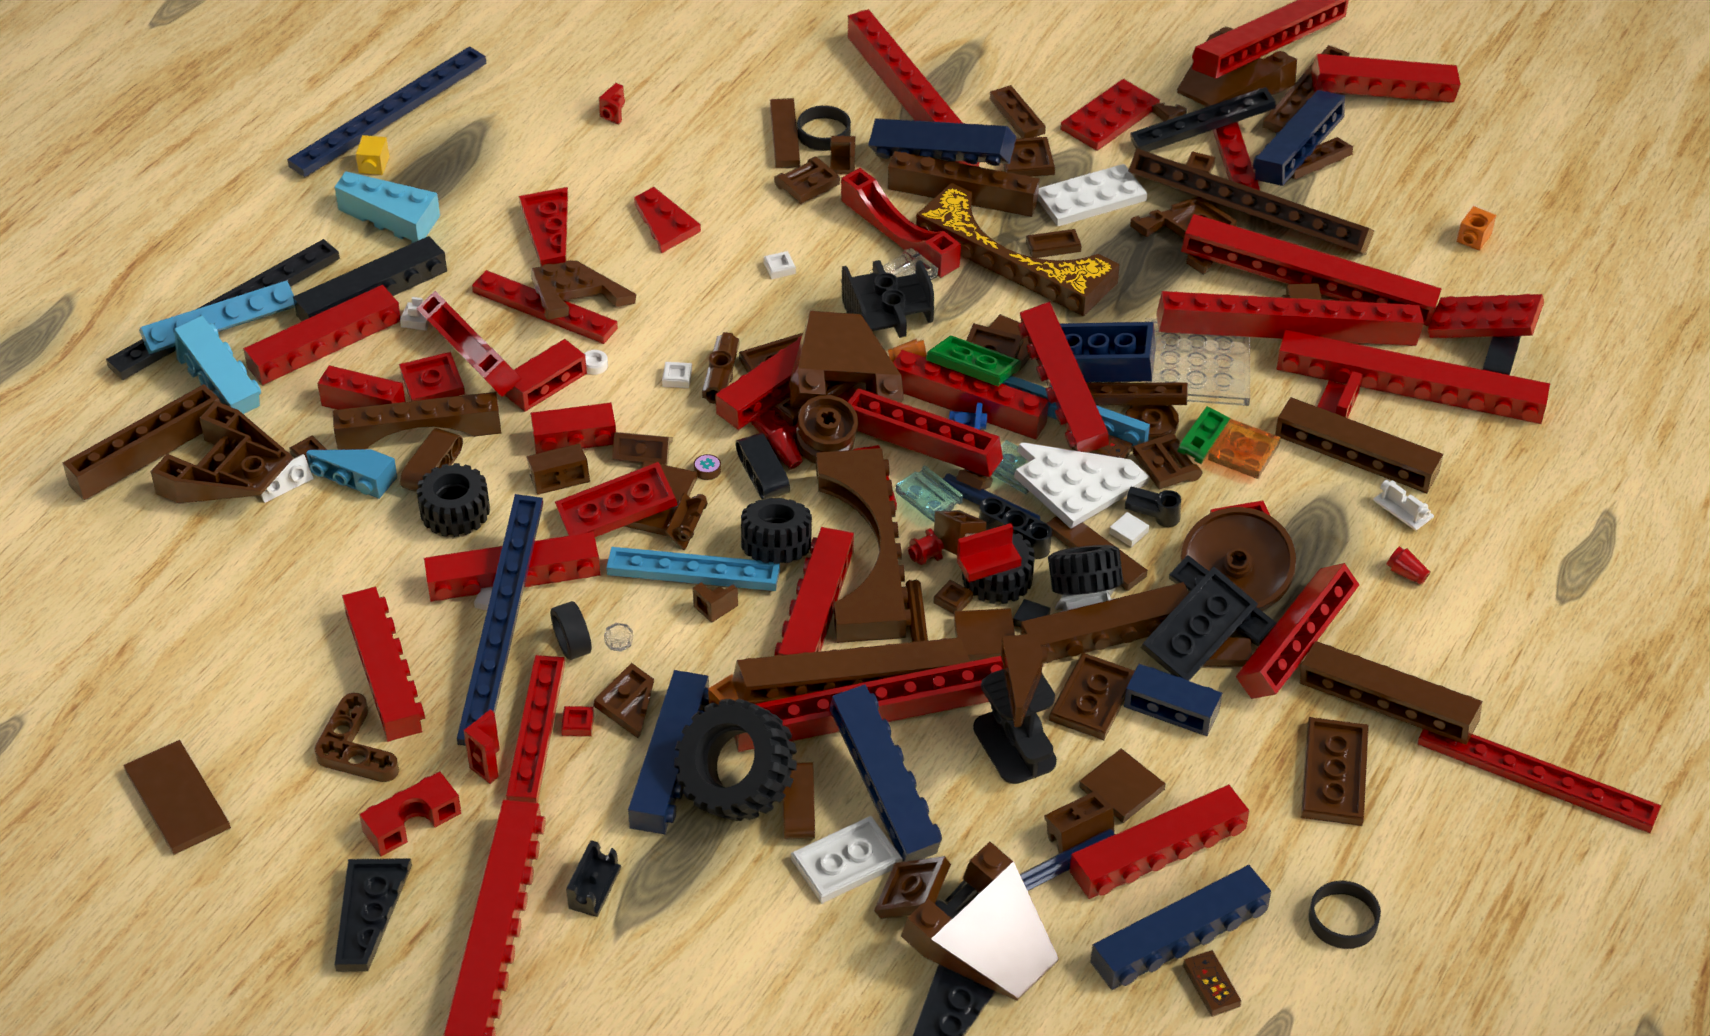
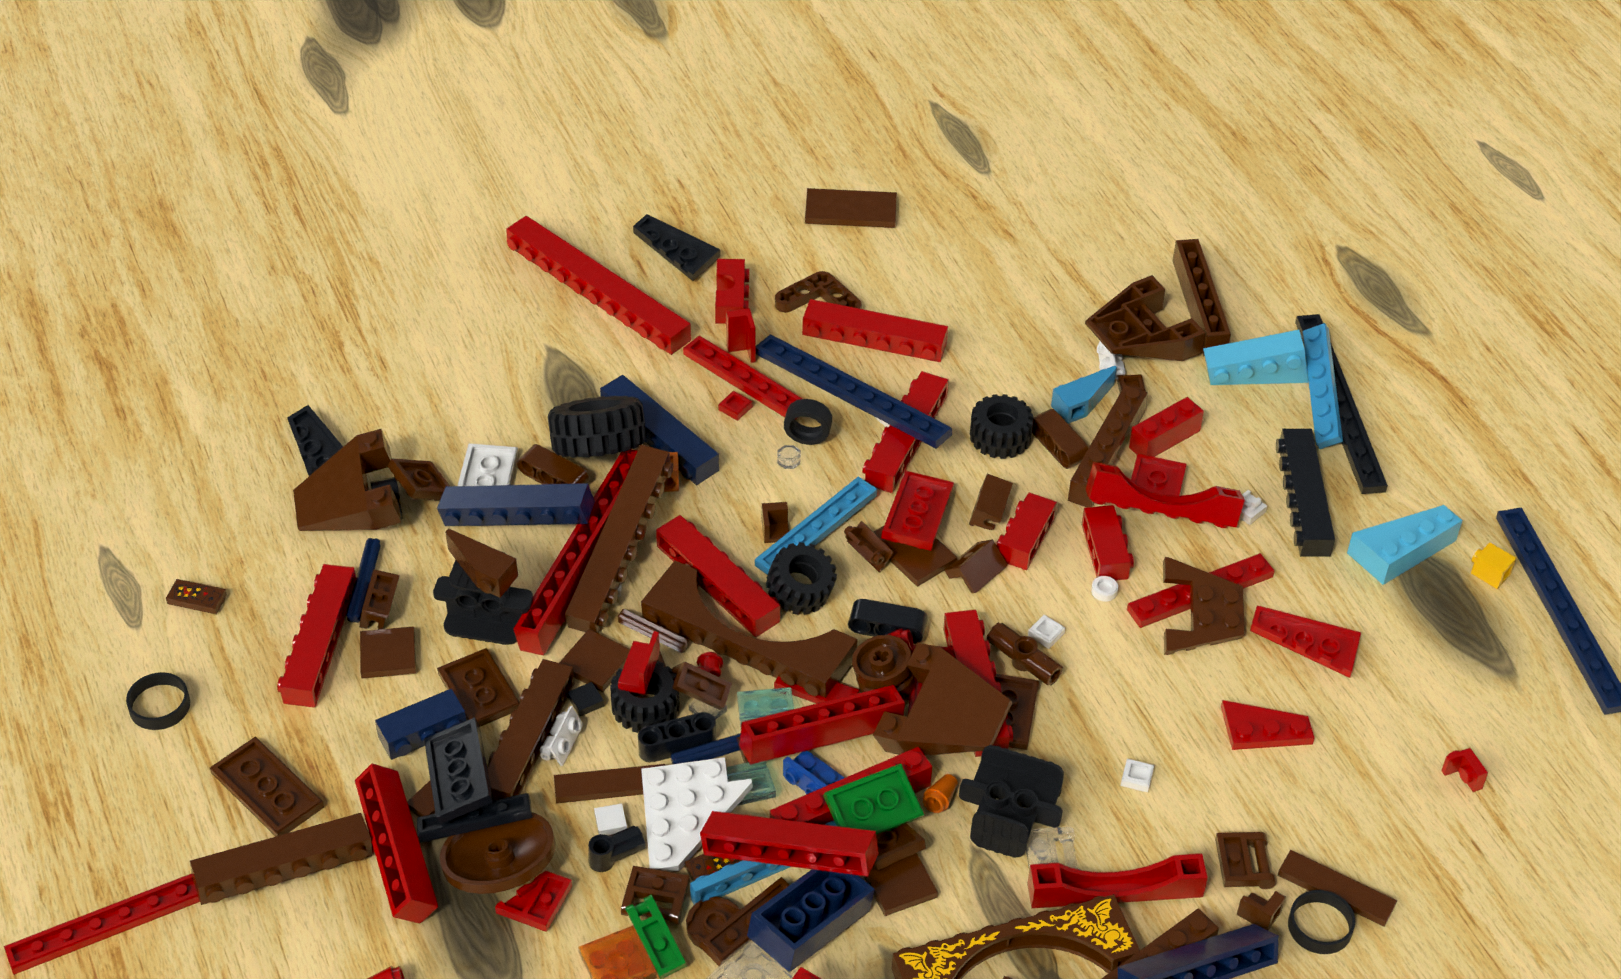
camera: 125 degrees right, 0 degrees up
red brick [243,285,401,385] -> none
black hinge [566,840,621,917] -> none
reddish brown wing [593,663,654,738] -> none
tile [694,454,721,480] -> none
black tyre [1048,545,1123,595] -> none
dark blue brick [1090,865,1271,990] -> none

